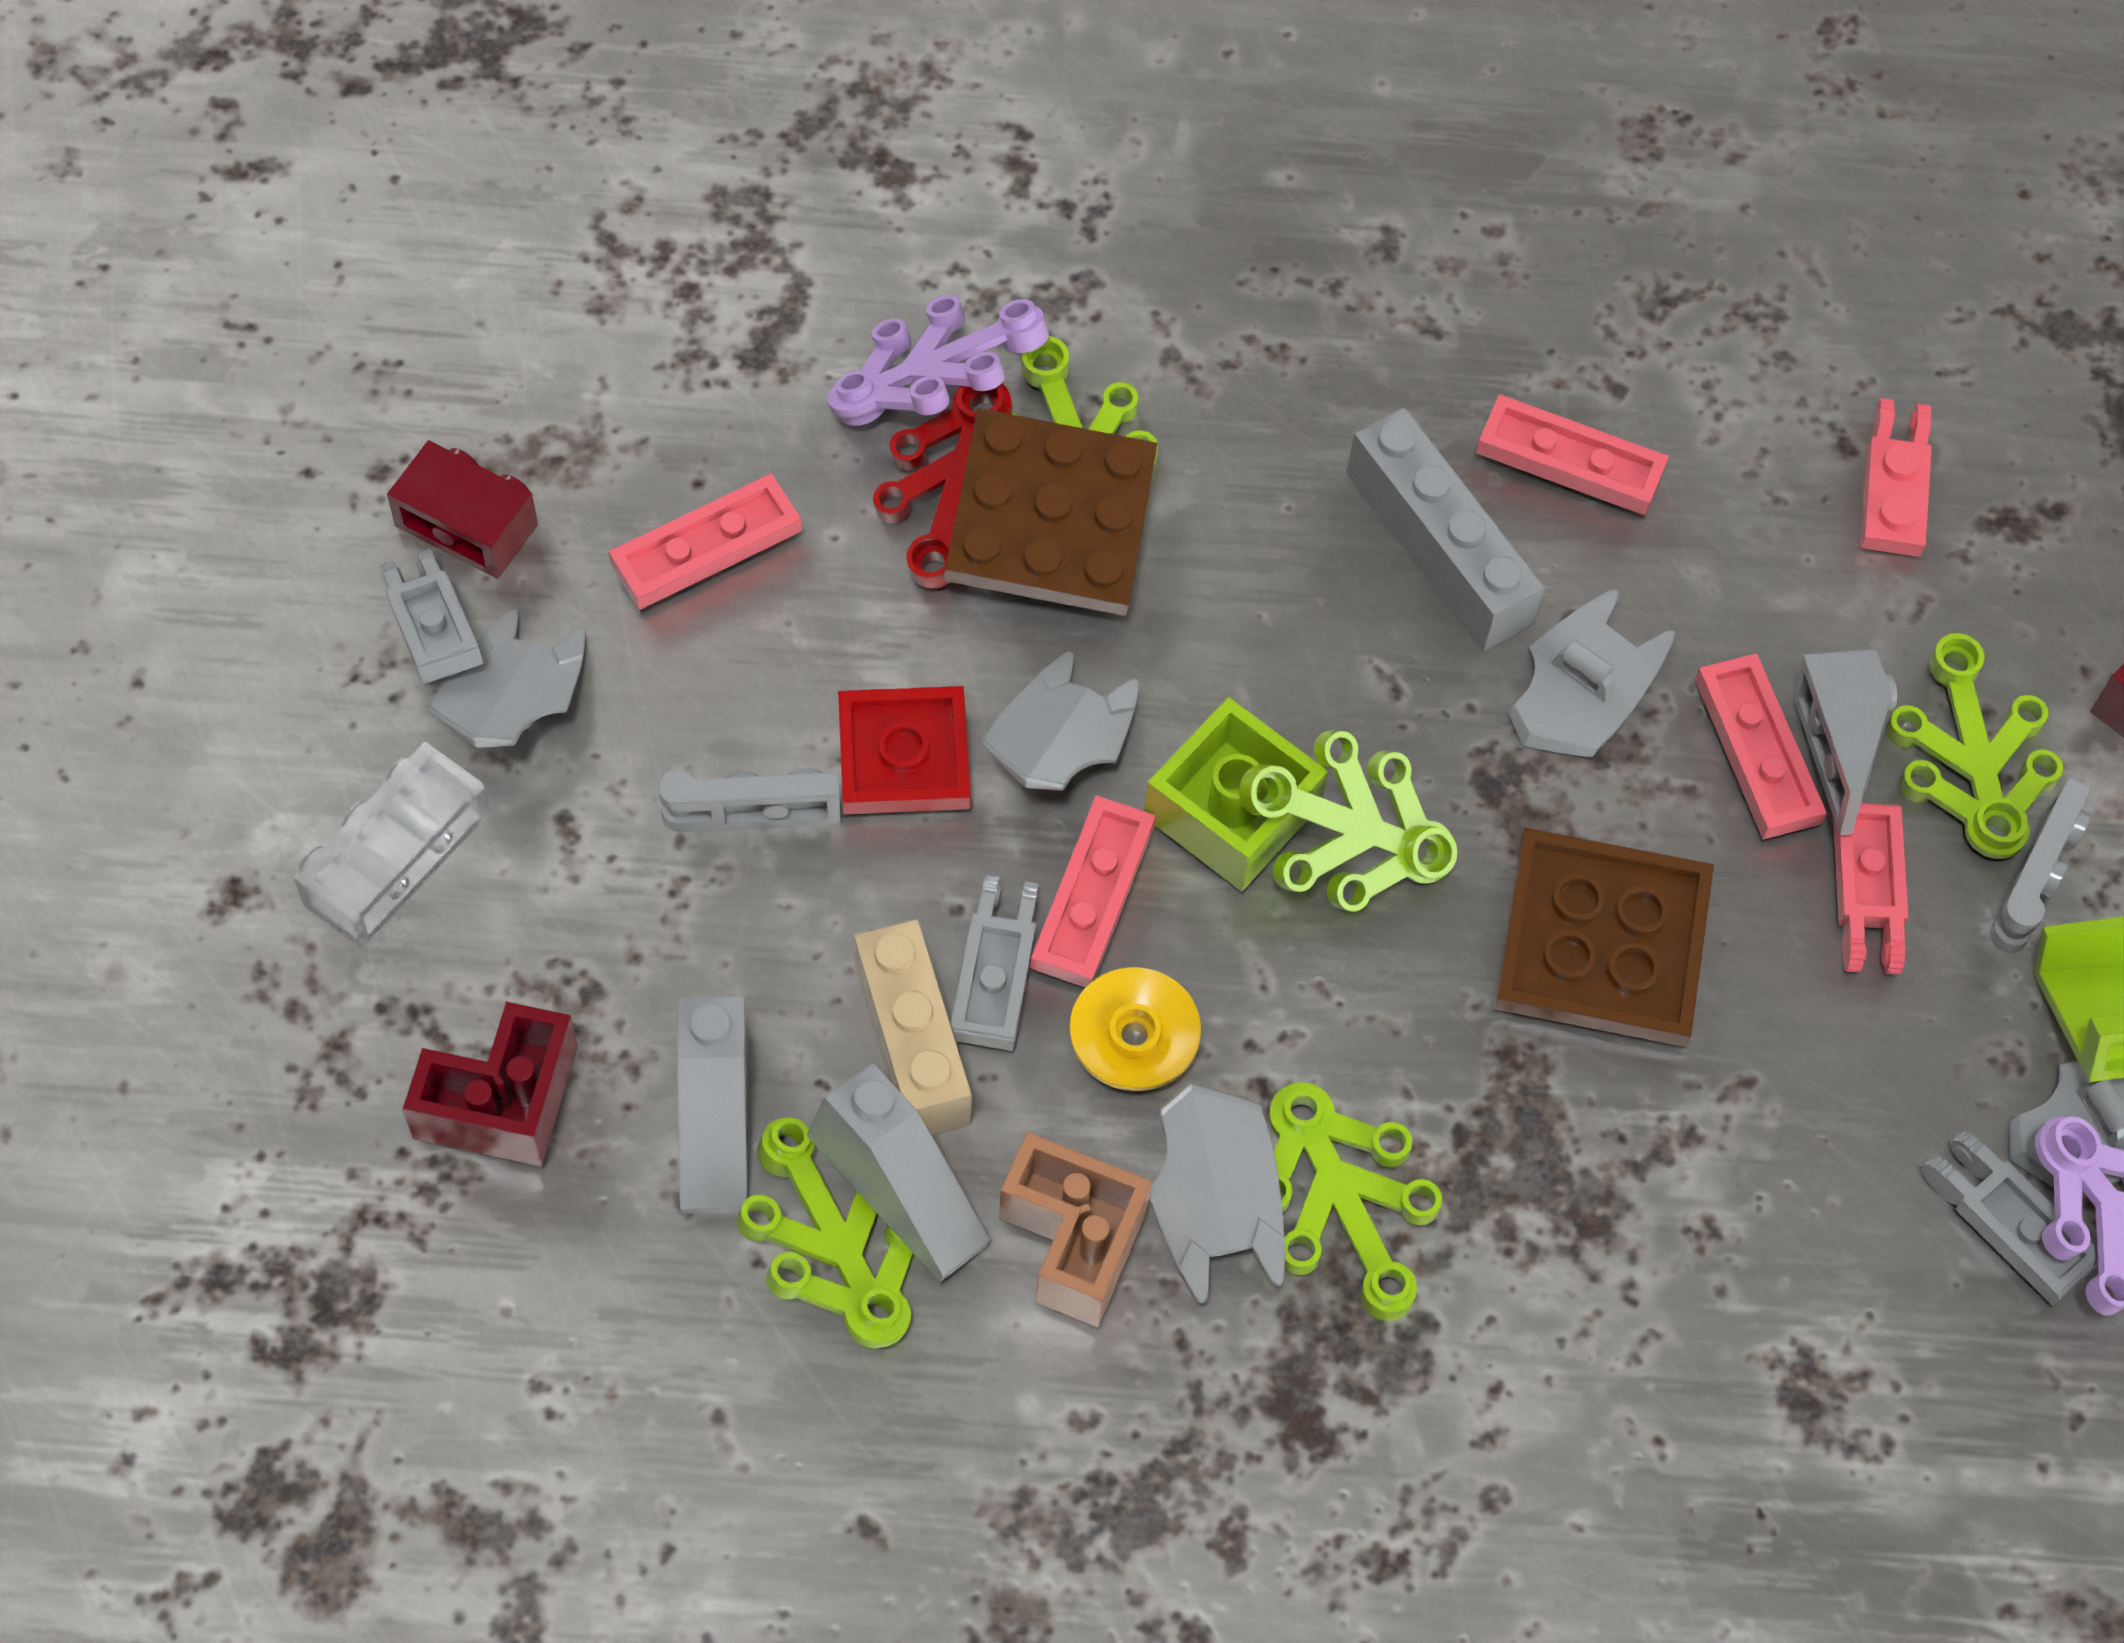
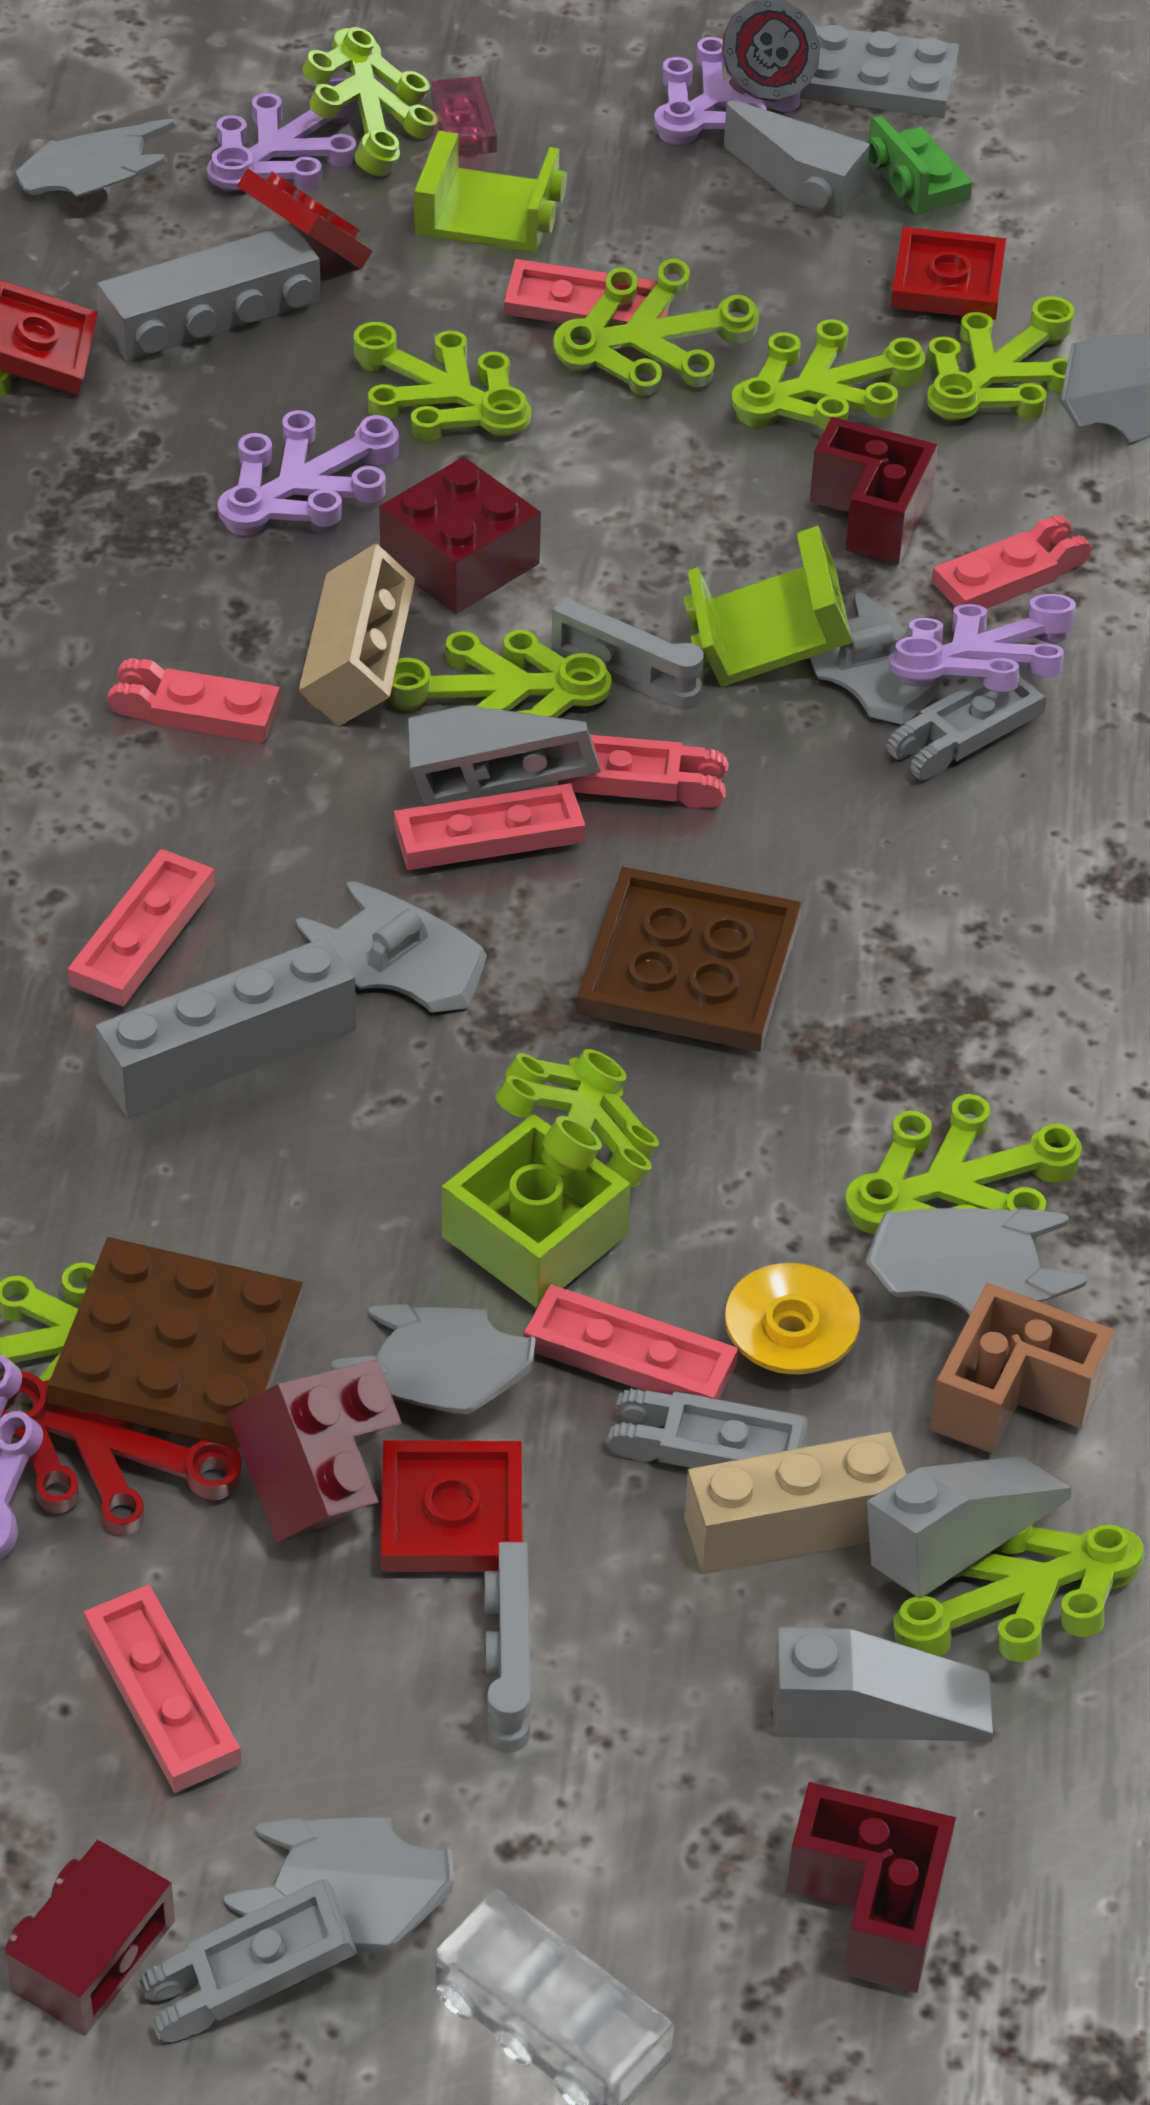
camera: 85 degrees left, 15 degrees down
none -> dark red brick [227,1359,402,1543]
none -> tan brick [298,543,415,727]

